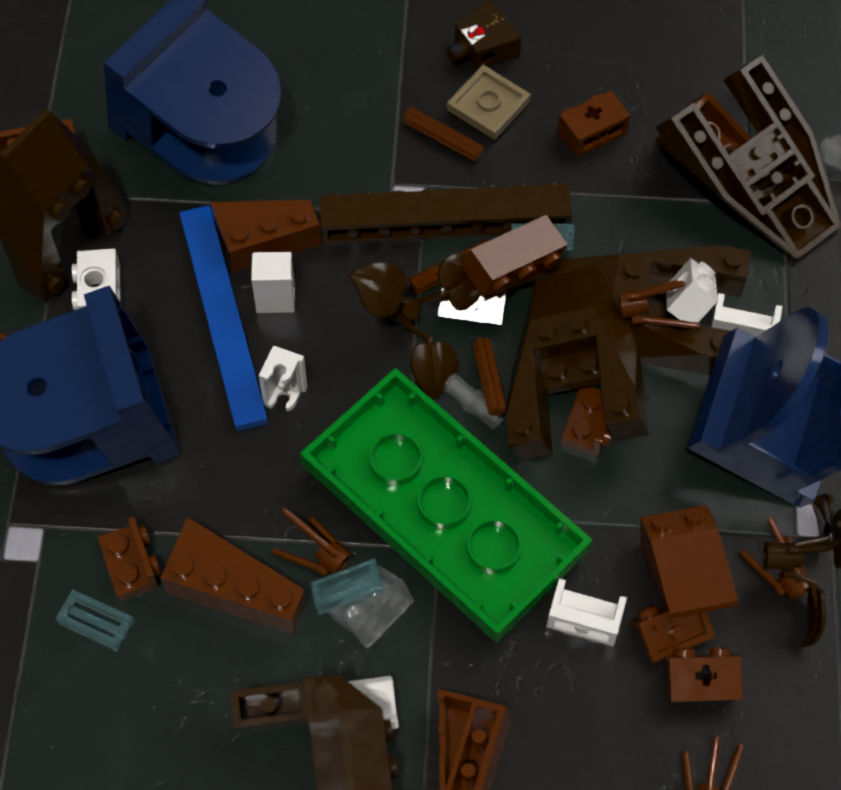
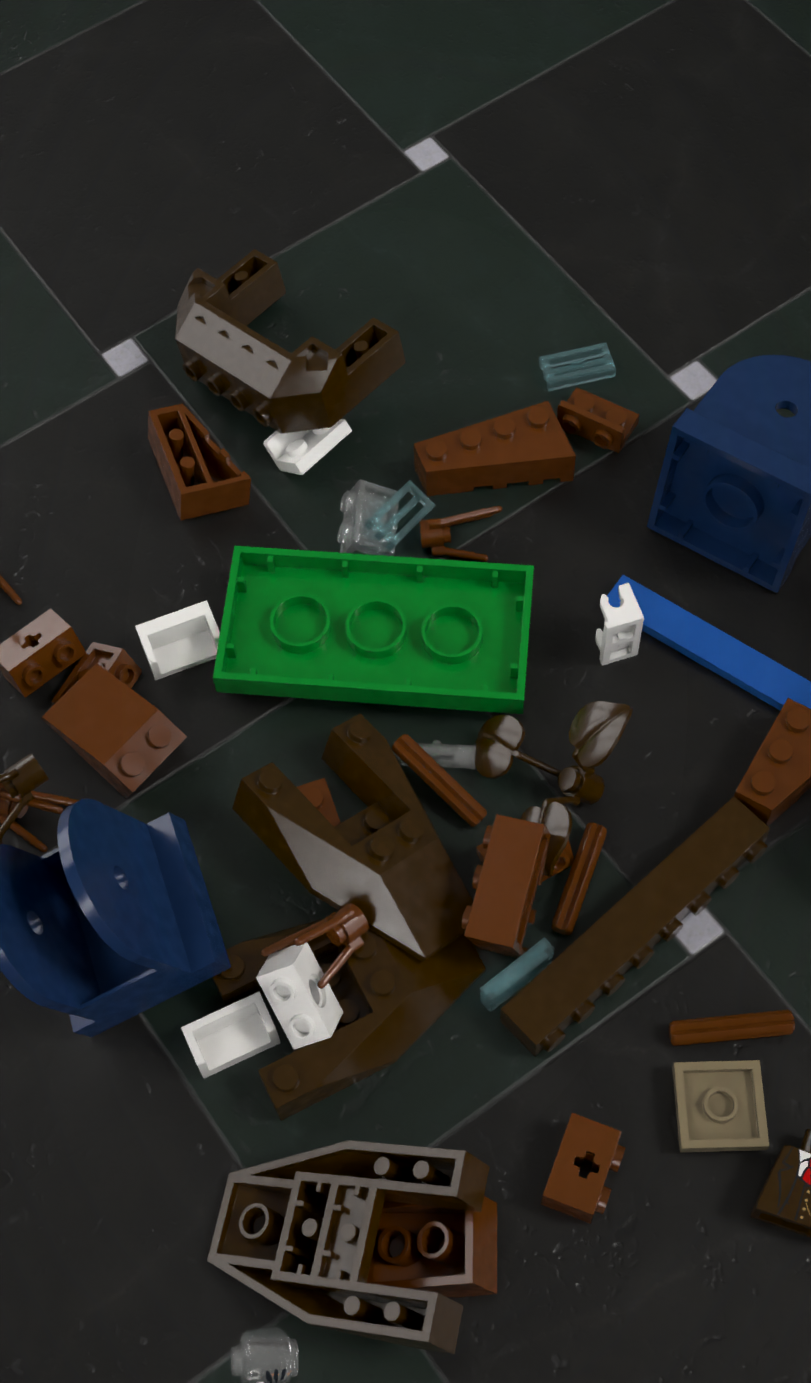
camera: 145 degrees right, 0 degrees up
white panel [251,252,295,313] -> none

